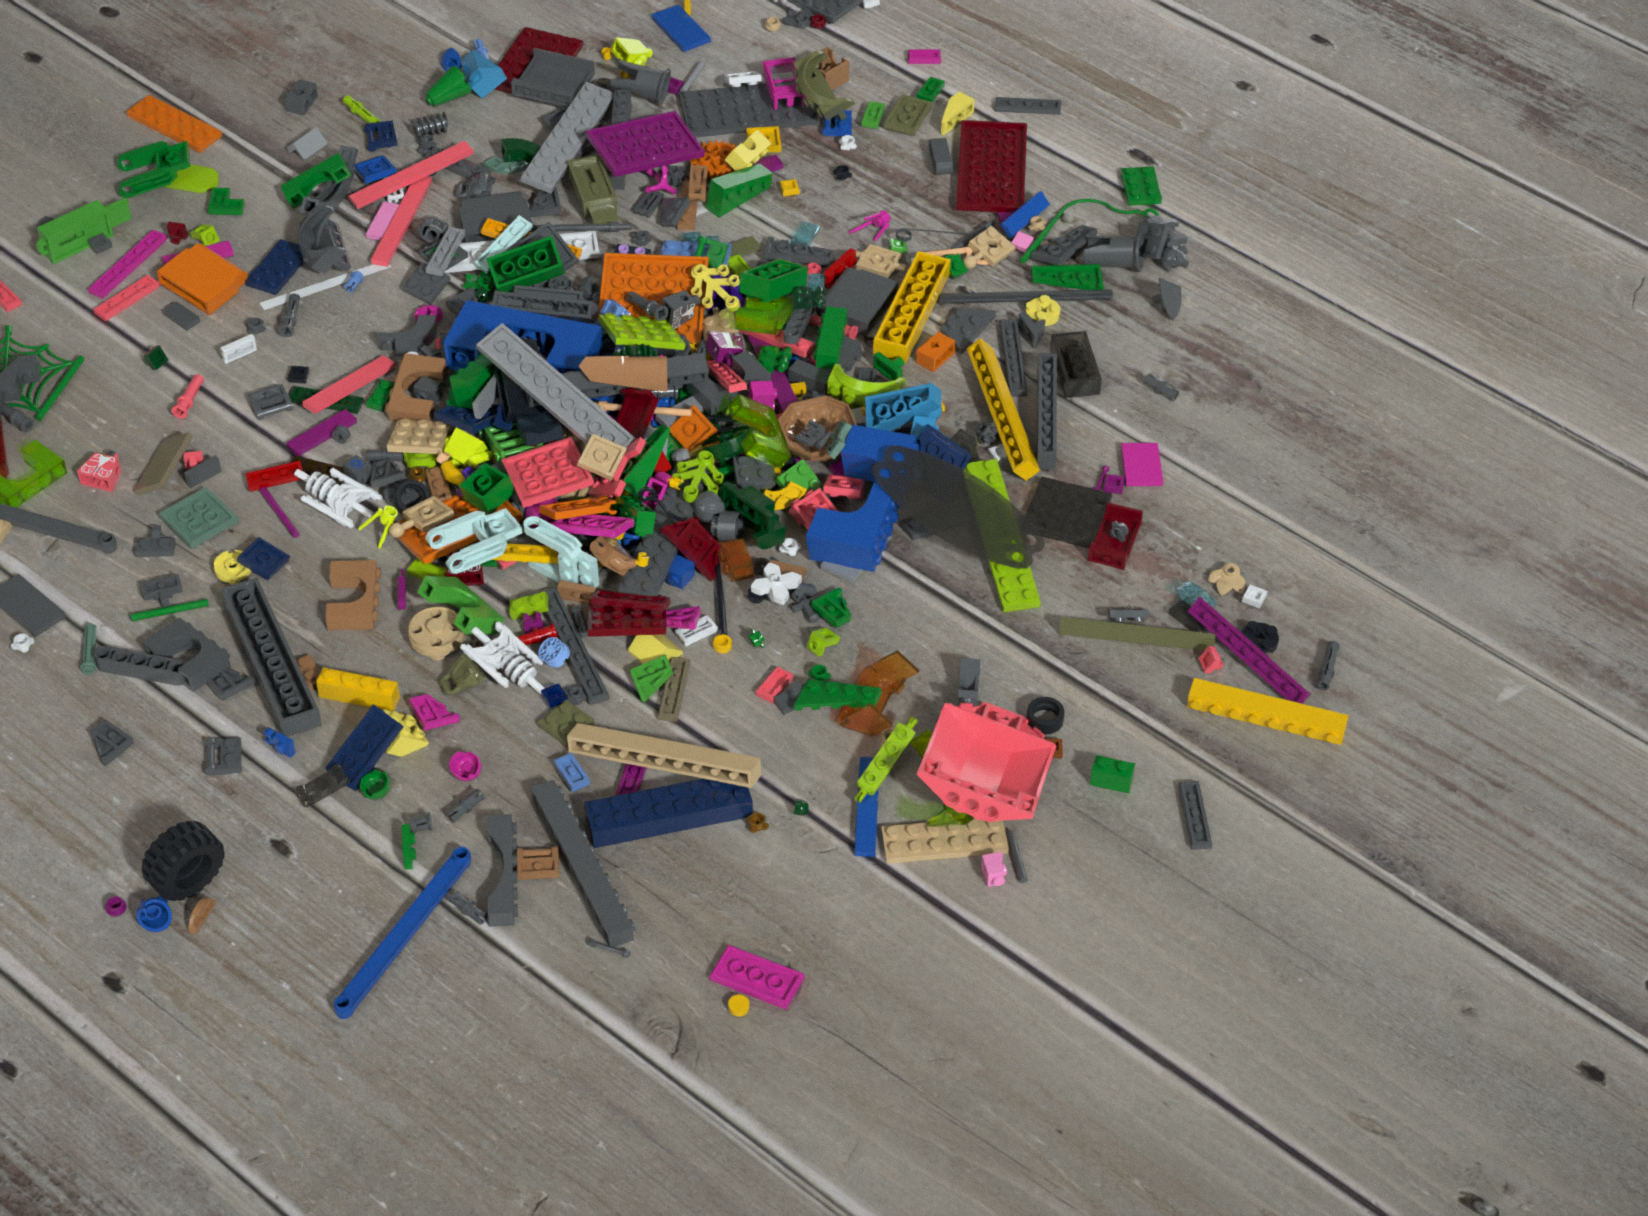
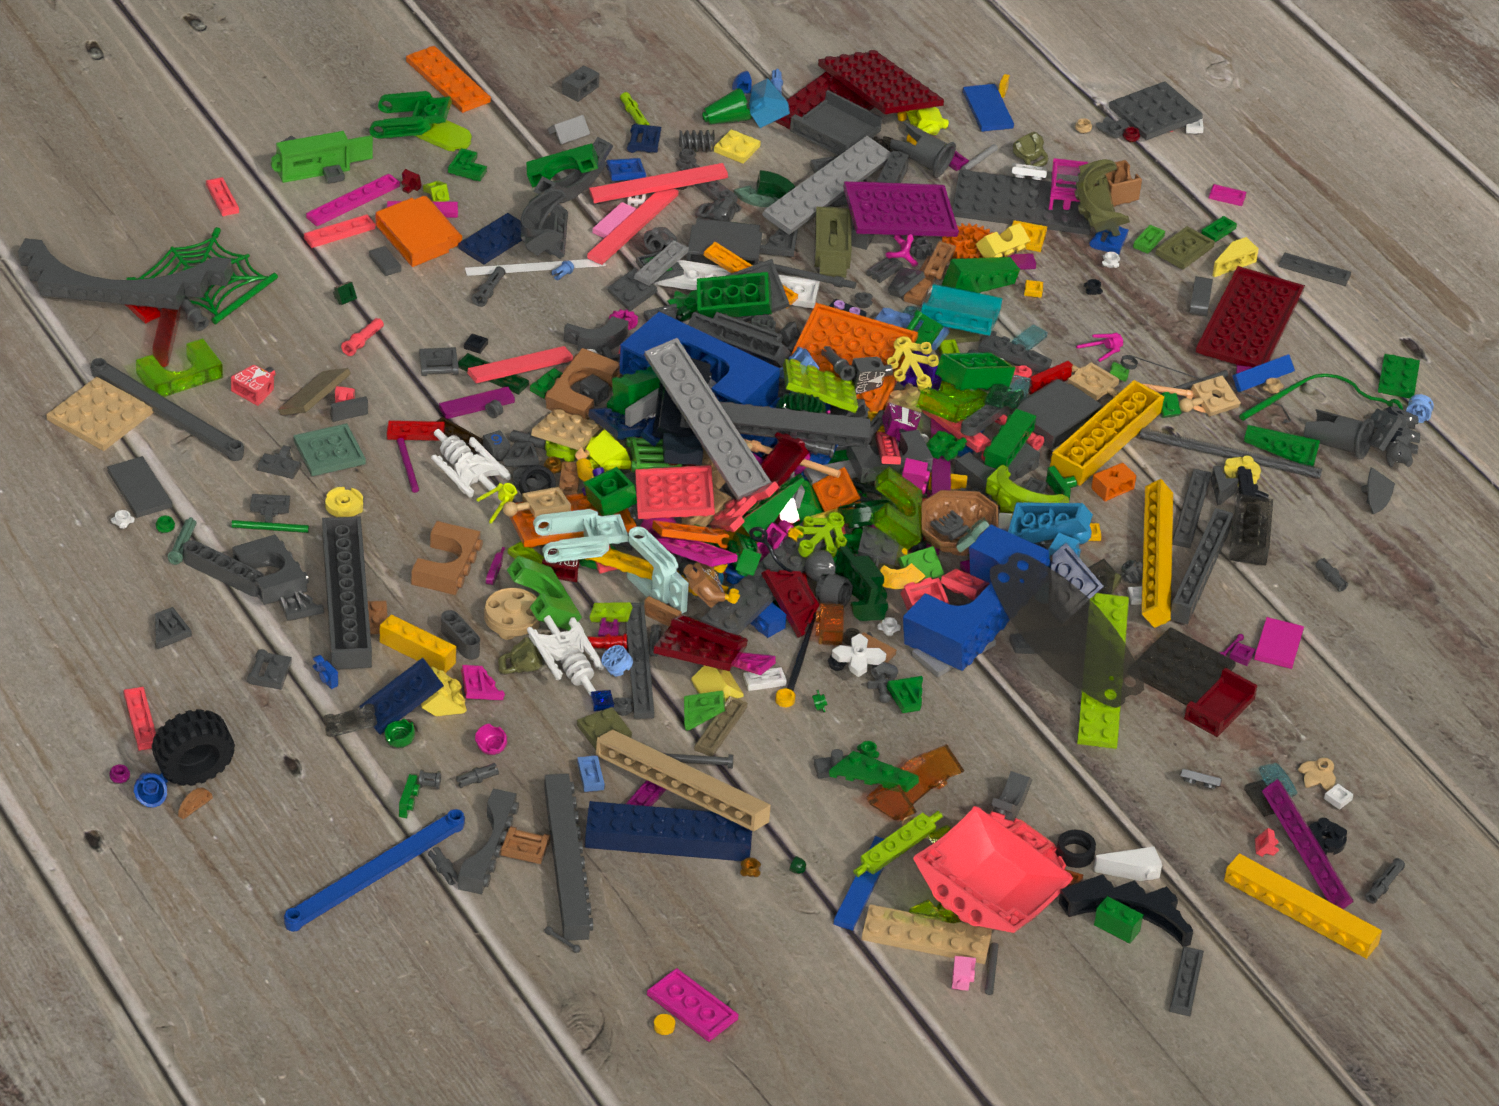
camera: 15 degrees right, 5 degrees down
white tile [220,334,257,364] -> none
dark blue tile [237,537,290,580] -> none
dark grey plate [246,317,265,334] -> none
light aqua tile [474,215,533,274] -> none
tan plate [577,434,627,480] -> none
medium nougat panel [579,356,667,392] -> none
light grey tile [671,448,690,464] -> none
coral tile [756,666,793,703] -> none
lime bracket [807,627,840,657] -> none
dark grey wing [940,307,996,355] -> none
bright pink tile [1011,231,1034,252] -> none
dark grey wing [1031,225,1097,266] -> none
olive tile [1059,617,1215,651] -> none
dark grey plate [1109,521,1128,542] -> none
none -> coral tile [124,687,156,751]
none -> green plate [156,515,175,533]
none -> dark grey beam [441,610,480,660]
none -> dark grey bar [663,753,734,769]
none -> light yellow plate [714,129,761,164]
none -> dark red plate [818,50,944,114]
none -> teal panel [920,284,1003,336]
none -> olive piece [1013,132,1048,167]
none -> black arch [1058,874,1193,947]
none -> white slope [1094,847,1162,881]
none -> black piece [1235,466,1269,501]
none -> light blue wheel [1406,394,1434,423]

